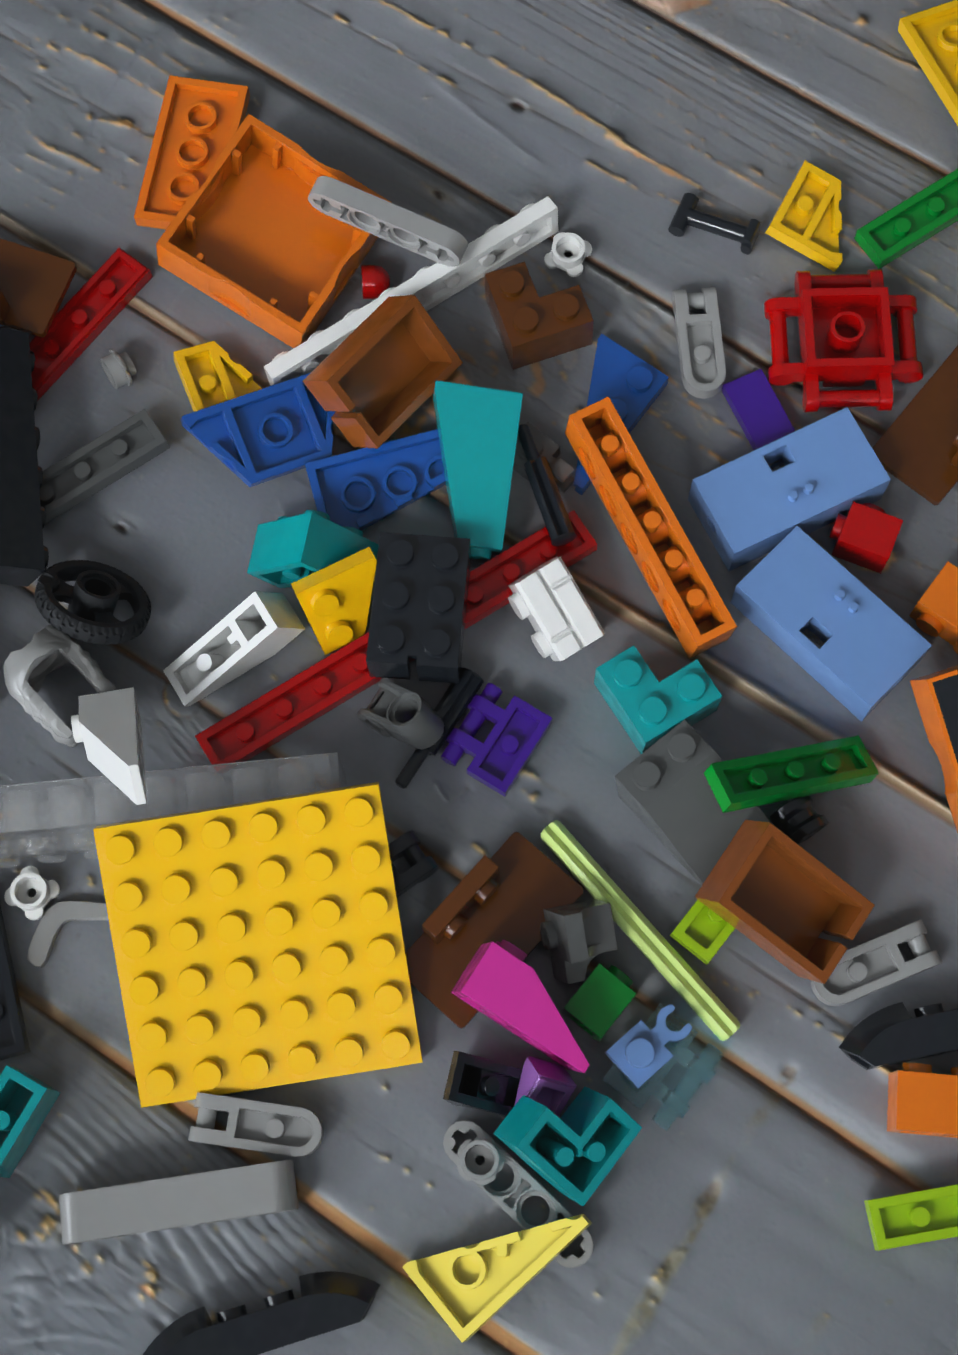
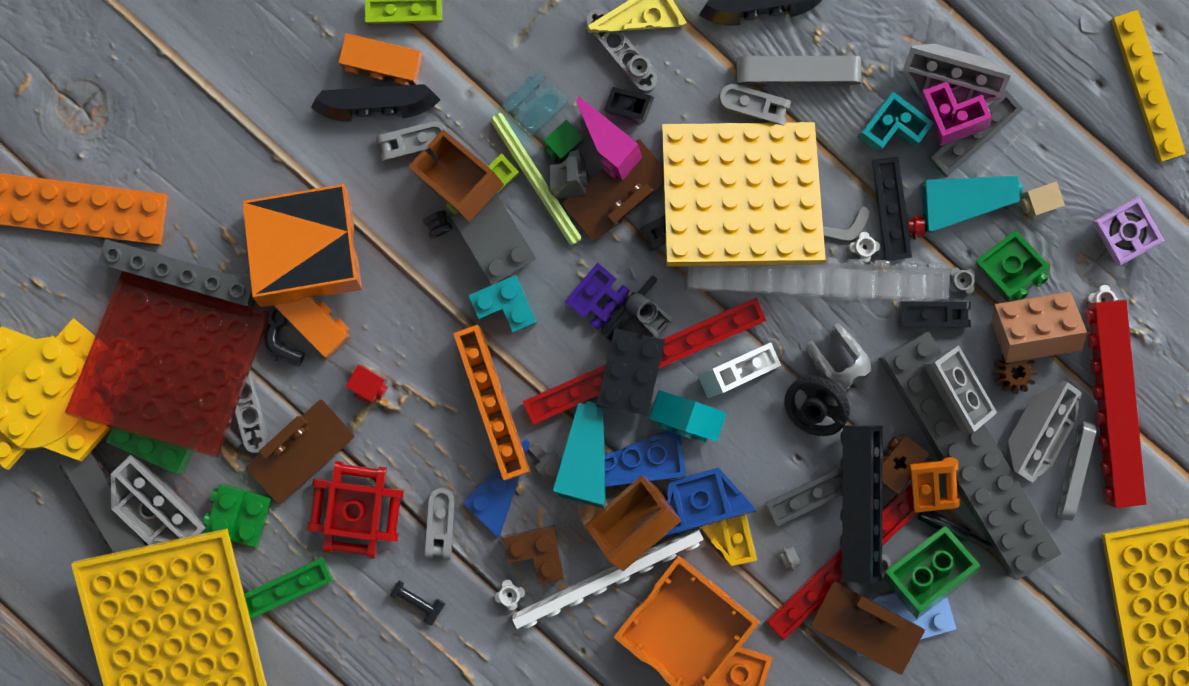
camera: 175 degrees right, 15 degrees up
white slope [71,687,146,805] -> none
yellow wing [291,547,377,655] -> none
light grey beam [308,176,468,267] -> none
red hinge [361,265,390,299] -> none
teal brick [493,1086,642,1206] -> none
white brick [508,557,606,662] -> none
medium lavender slope [514,1056,577,1117] -> none
black axle [518,424,577,546] -> none
medium blue plate [605,1004,692,1089] -> none
medium blue brick [688,407,891,572] -> none
green plate [704,735,879,813] -> none
dark purple tile [722,369,795,451] -> none
medium blue brick [730,526,932,722] -> none
yellow wing [765,160,843,272] -> none

